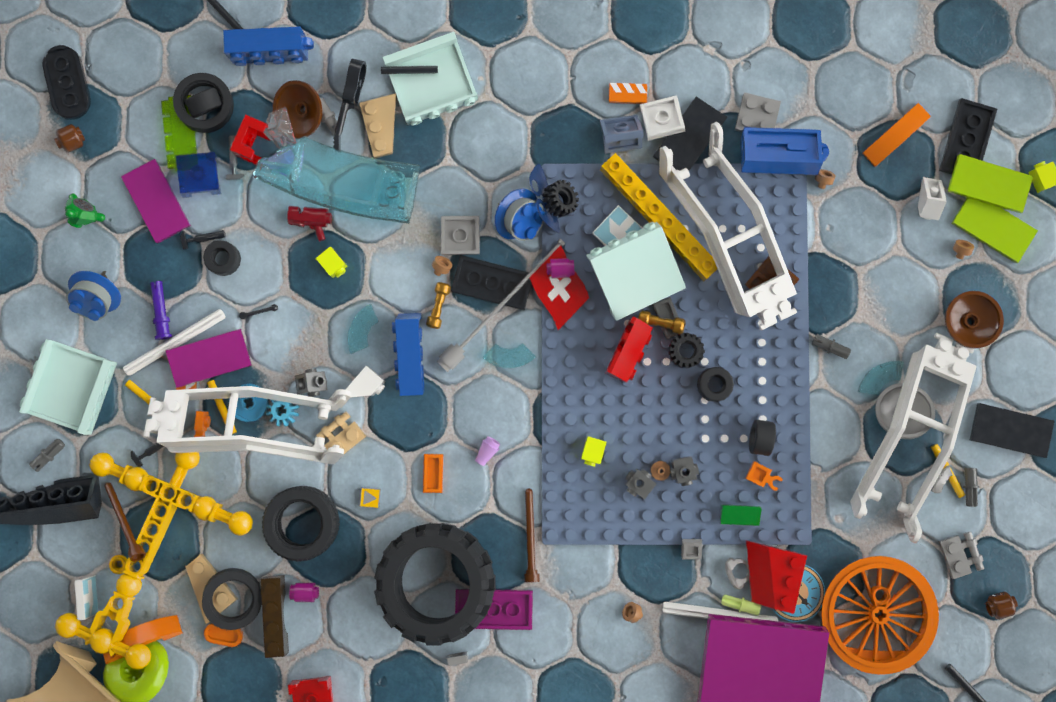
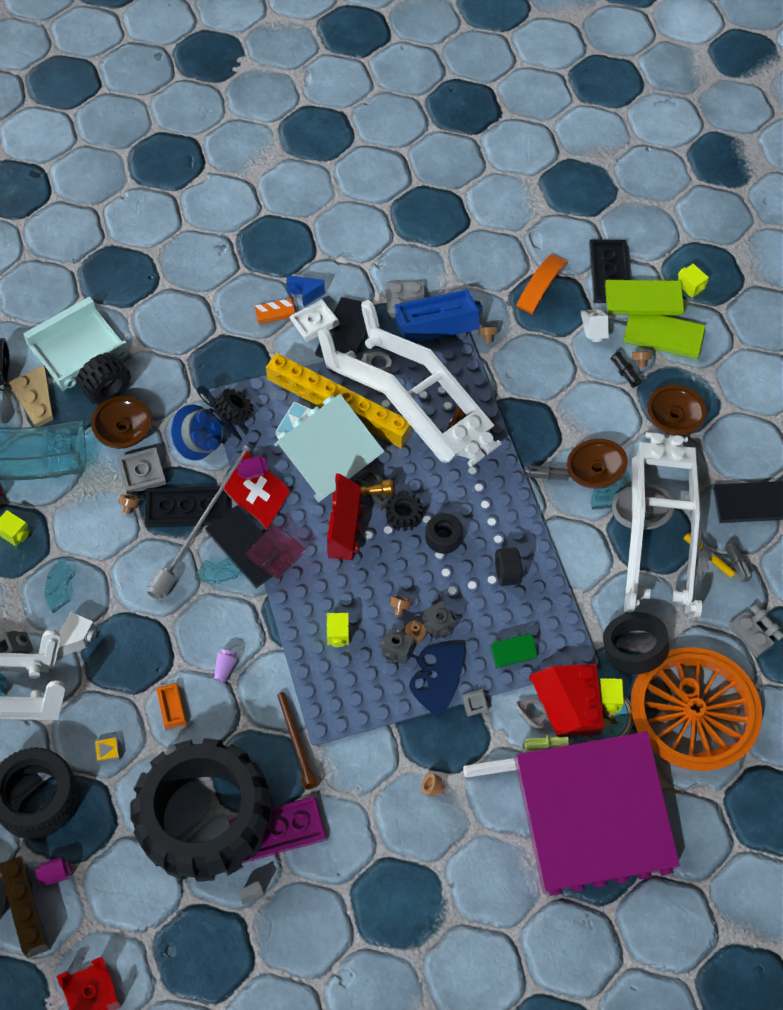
camera: 20 degrees left, 25 degrees down
tan plate [316,411,367,454] -> none
black bar [381,66,438,74] -> none
blue wedge [392,313,424,396] -> none
pearl gold piece [426,282,451,329] -> none
sand blue bracket [600,115,644,154] -> none
orange plate [745,461,783,491] -> none
none -> black tyre [76,352,131,405]
none -> reddish brown dish [91,396,152,449]
none -> black tile [205,505,289,589]
none -> clear pink slope [245,524,306,580]
none -> blue slope [286,275,325,306]
none -> light grey piece [361,351,392,373]
none -> medium nougat tile [390,595,412,616]
none -> dark blue piece [409,643,465,717]
none -> reddish brown dish [567,439,628,489]
none -> neon yellow brick [599,678,624,714]
none -> black tyre [603,612,669,674]
none -> black pin [610,352,642,388]

